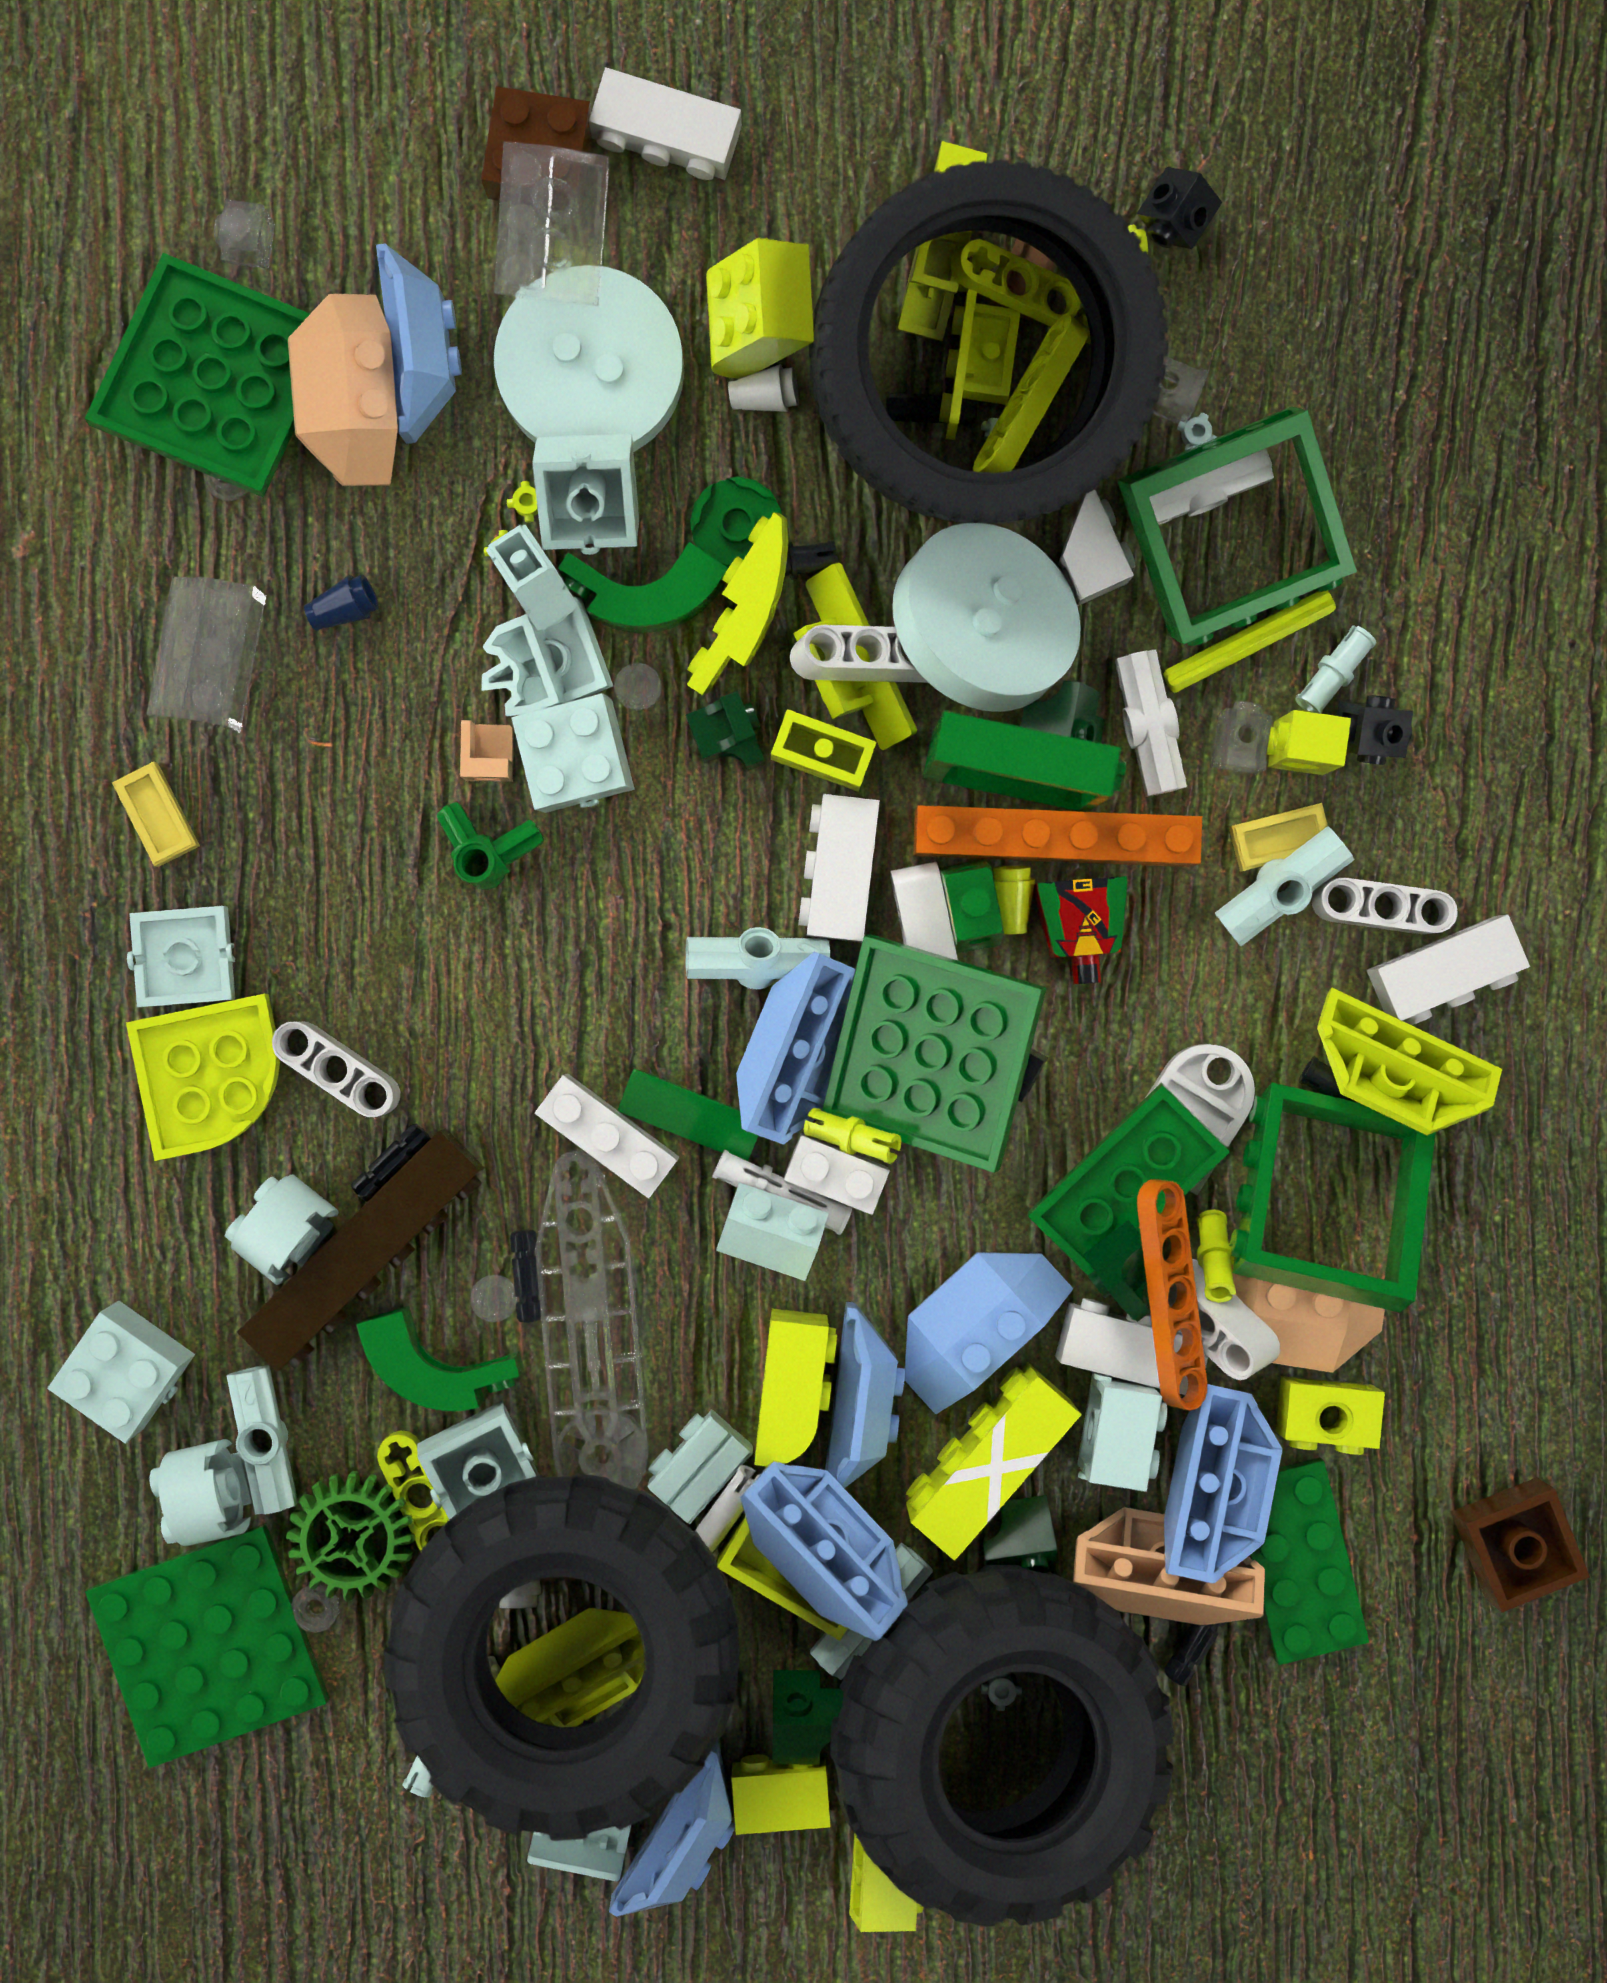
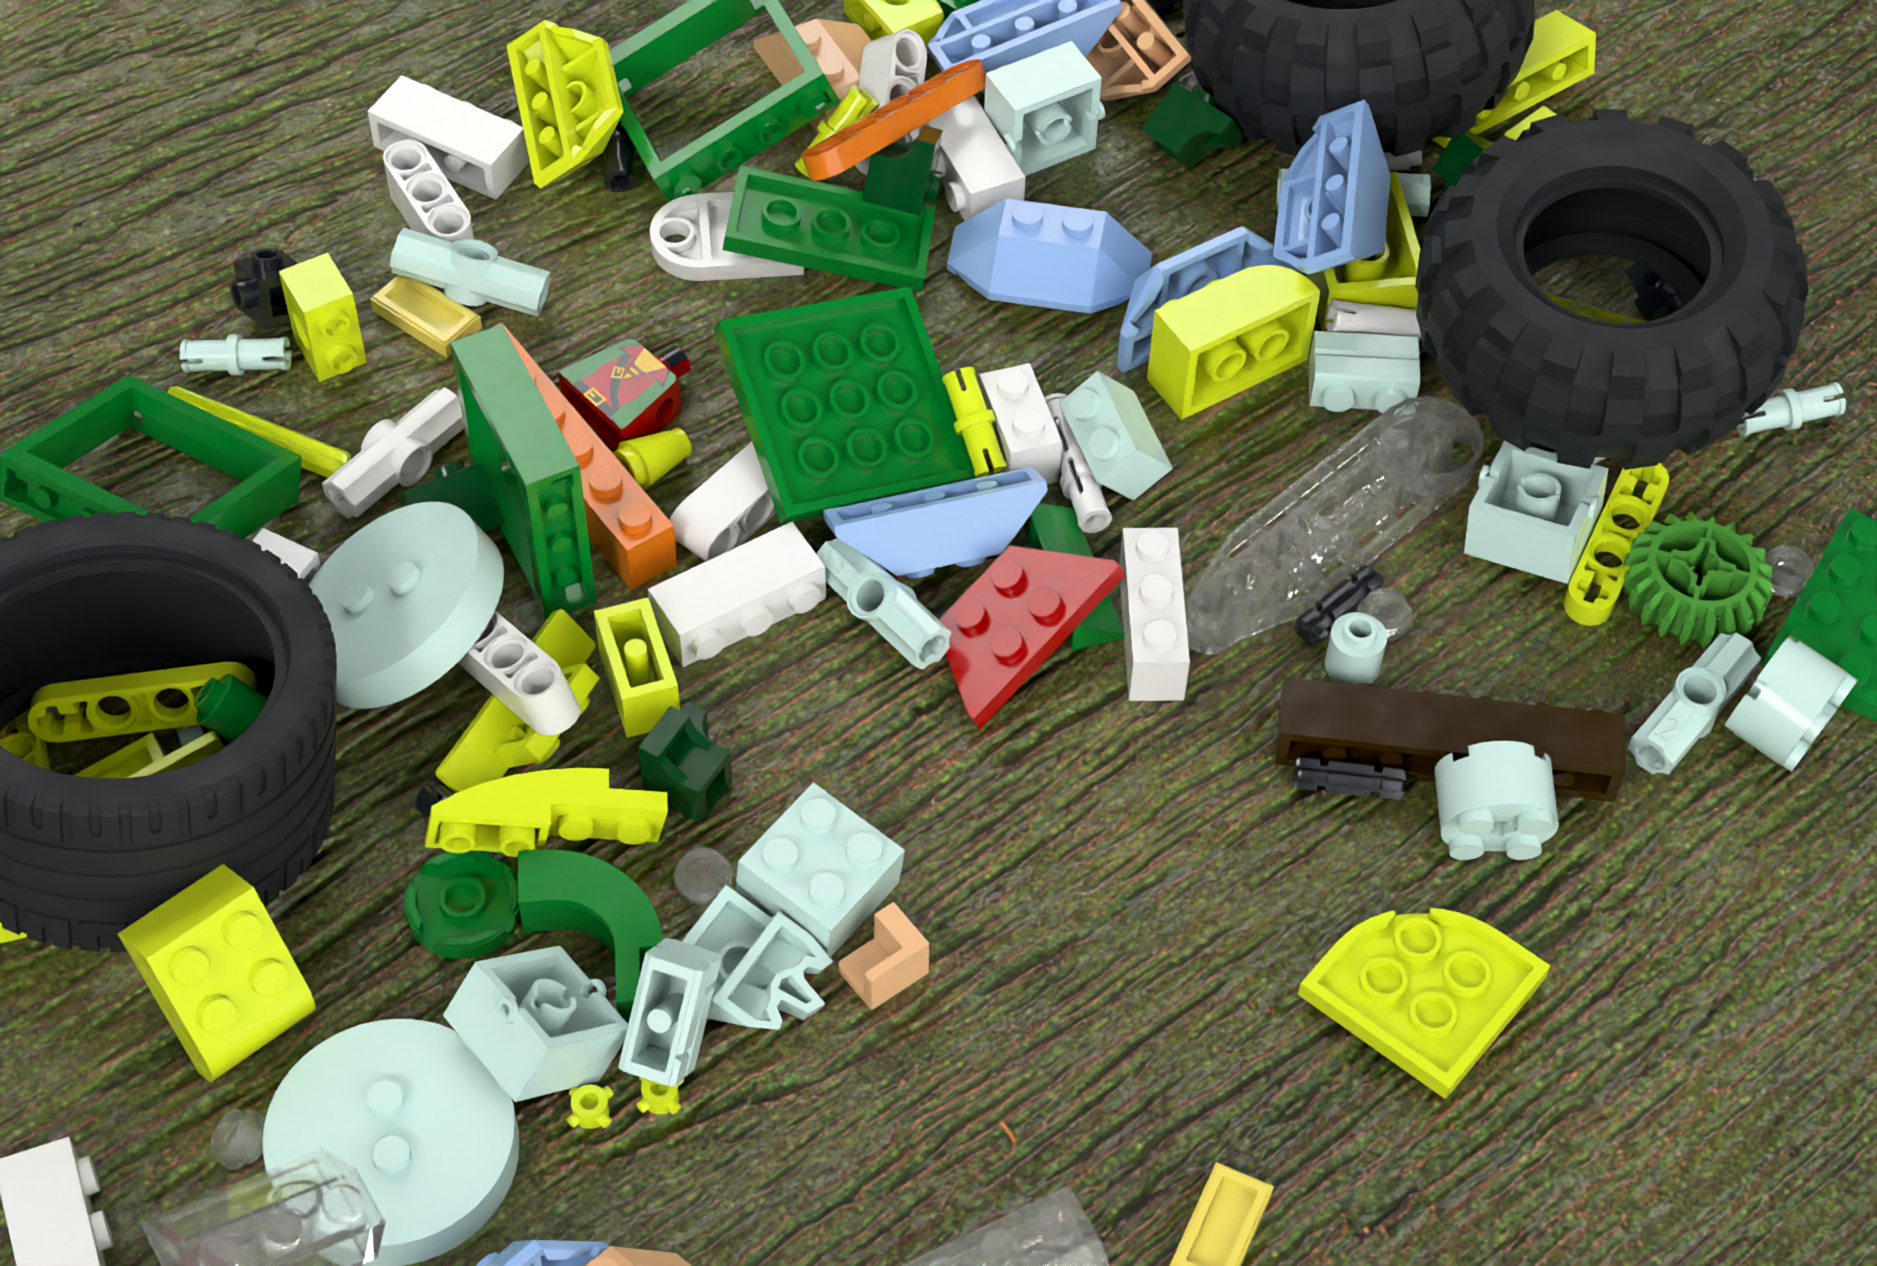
camera: 125 degrees left, 35 degrees down
light aqua brick [47,1301,195,1444] -> none
light aqua plate [127,906,235,1007] -> none
white beam [272,1021,400,1117] -> none
dark blue cone [304,575,379,631] -> none
green arch [356,1306,524,1412] -> none
green axle [437,802,544,890] -> none
white cone [728,364,799,412] -> none
neon yellow brick [906,1363,1081,1561] -> none
green torso [939,859,1004,954] -> none
clear brick [1211,701,1273,775] -> none
none -> green brick [194,674,268,743]
none -> clear plate [210,1108,265,1170]
none -> wing [939,545,1126,729]
none -> light aqua brick [1325,612,1387,685]

